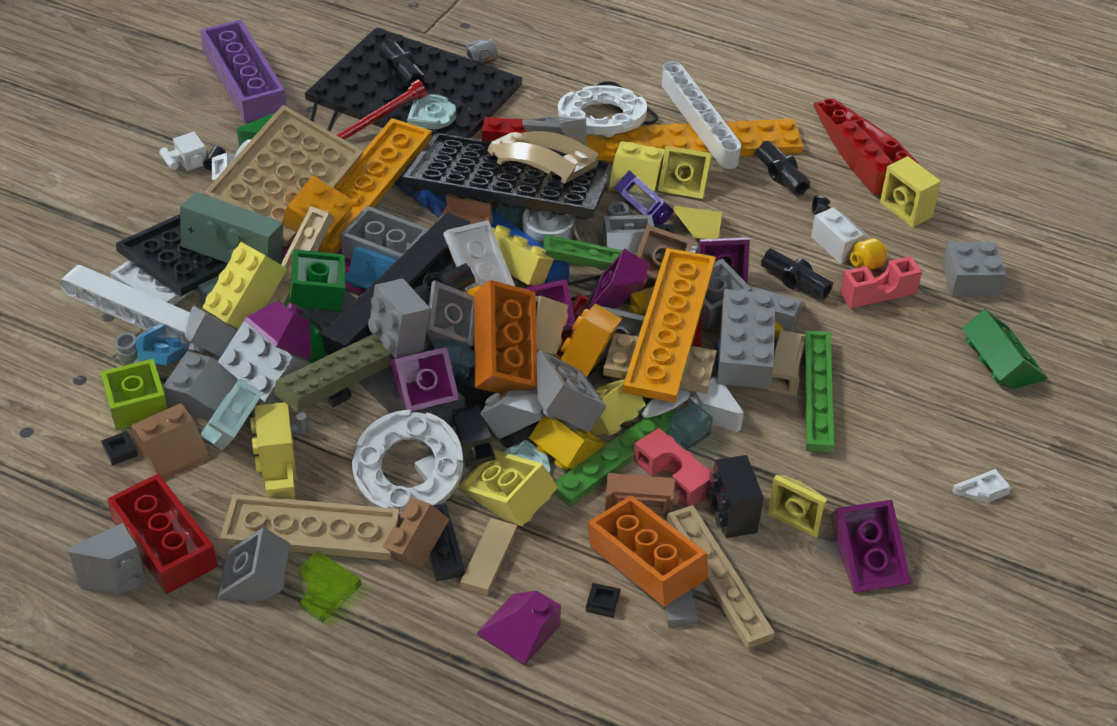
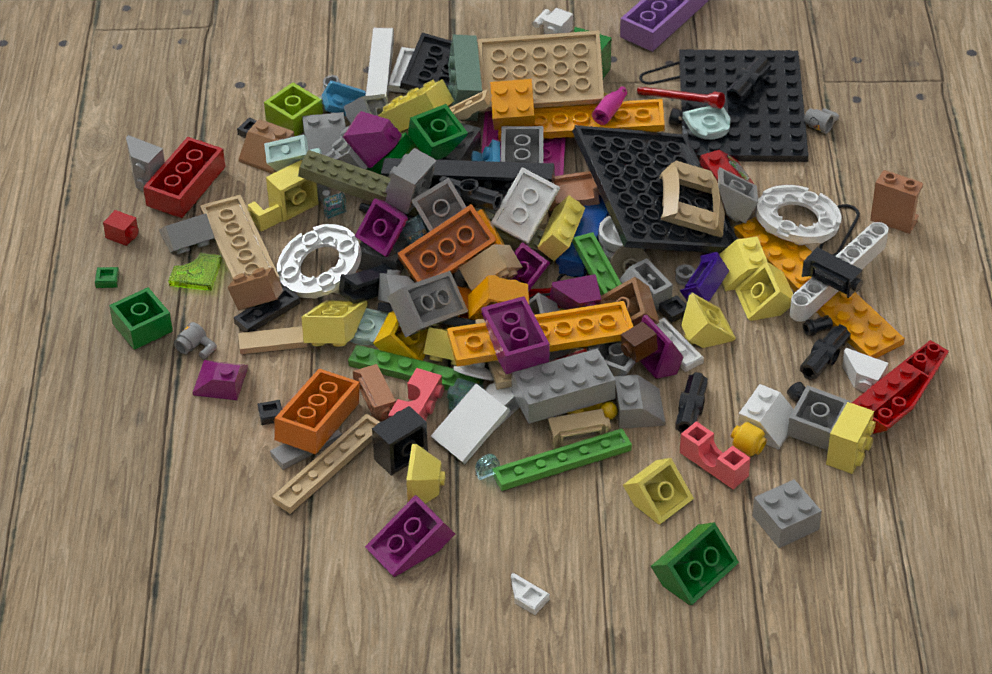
camera: 65 degrees right, 0 degrees up
none -> green tile [95,267,120,288]
none -> red brick [103,210,139,246]
none -> green brick [109,287,173,350]
none -> light grey piece [174,322,217,360]
none -> clear light blue tile [323,192,347,219]
none -> white tile [431,384,510,464]
none -> clear light blue tile [475,454,500,480]
none -> magenta slope [481,296,550,375]
none -> dark pink piece [592,86,627,125]
none -> reddish brown brick [621,322,658,363]
none -> light yellow slope [623,458,694,524]
none -> light grey brick [787,385,851,450]
none -> black window [802,247,863,298]
none -> black pin [803,315,833,336]
none -> white slope [842,348,888,392]
none -> nougat panel [870,170,923,234]

